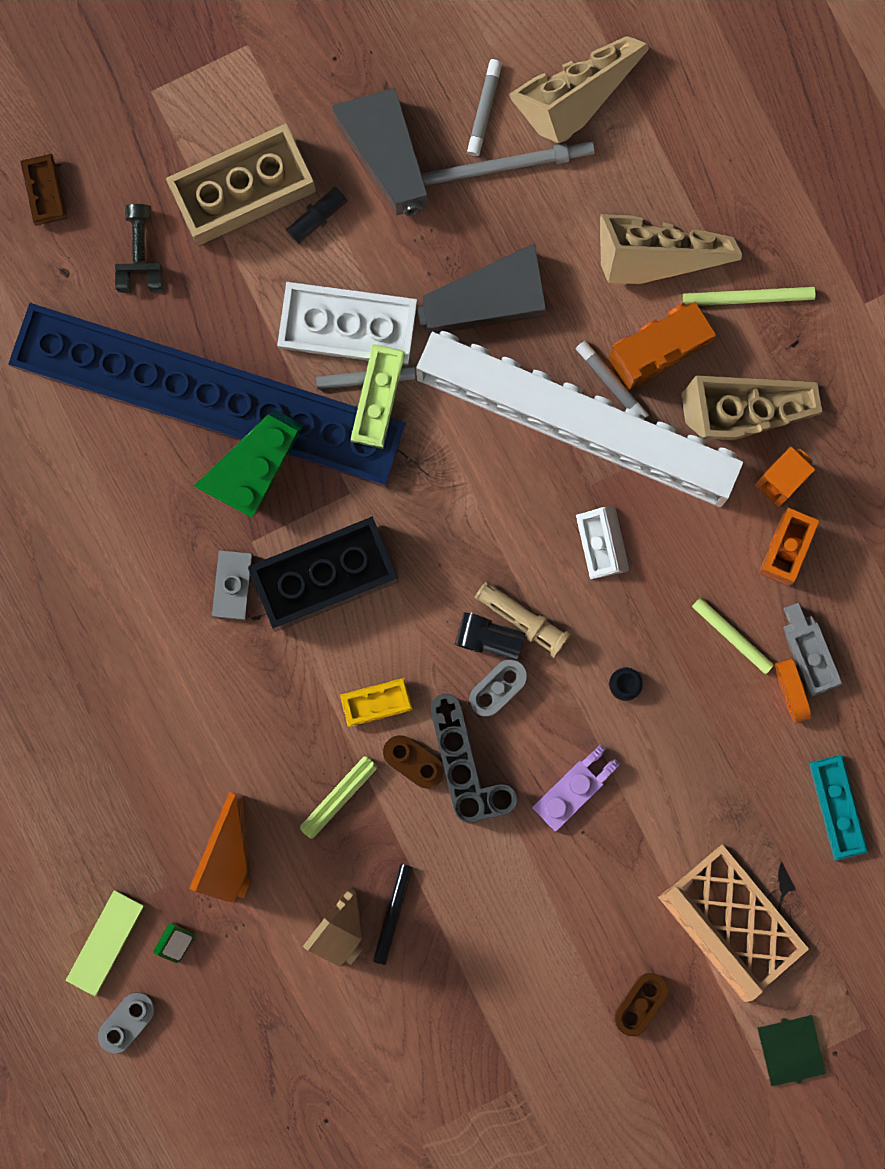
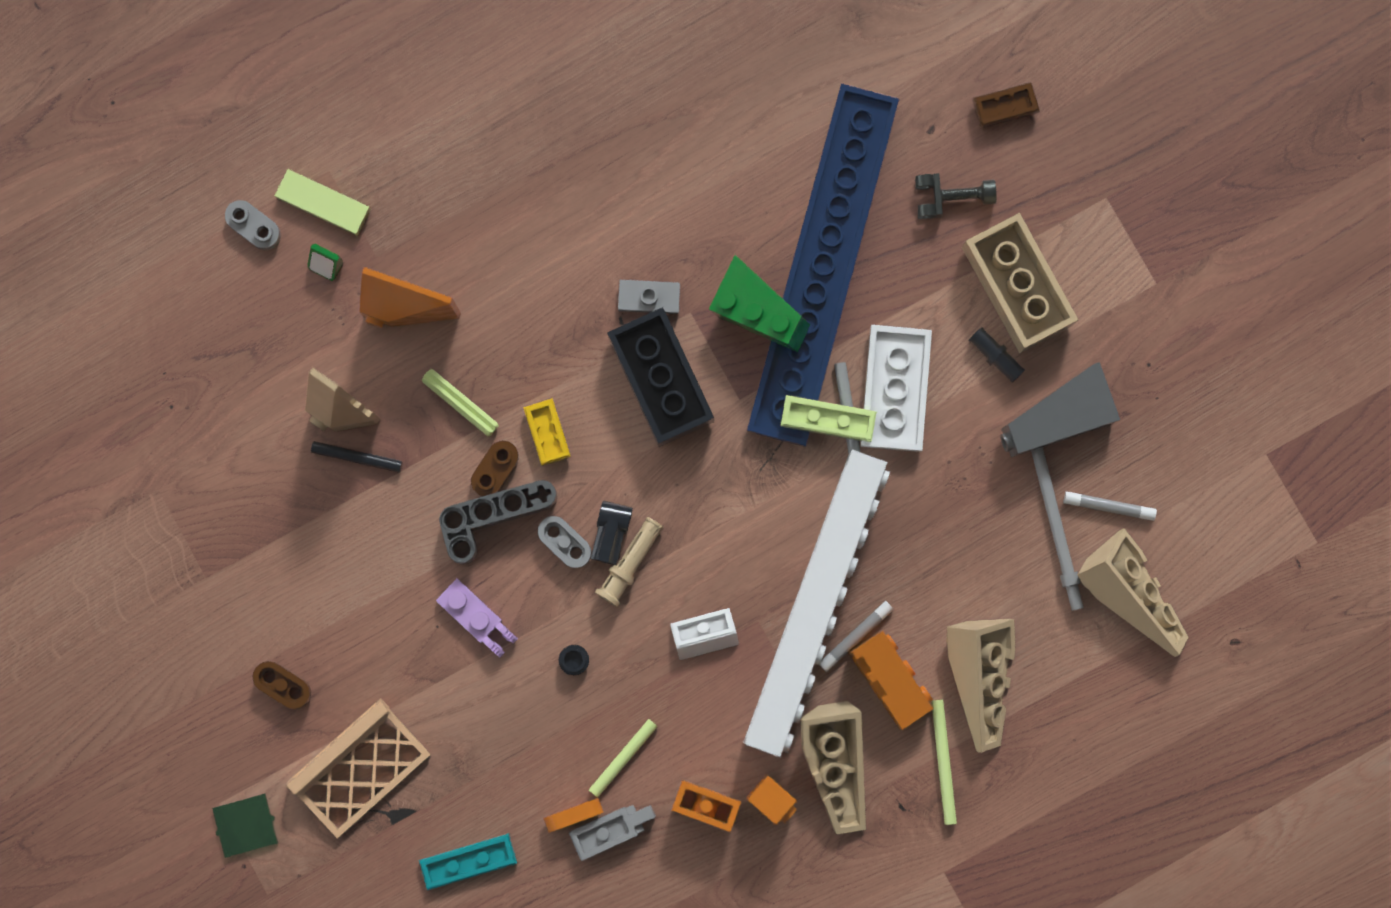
camera: 85 degrees right, 0 degrees up
dark grey slope [417,245,546,335] -> none

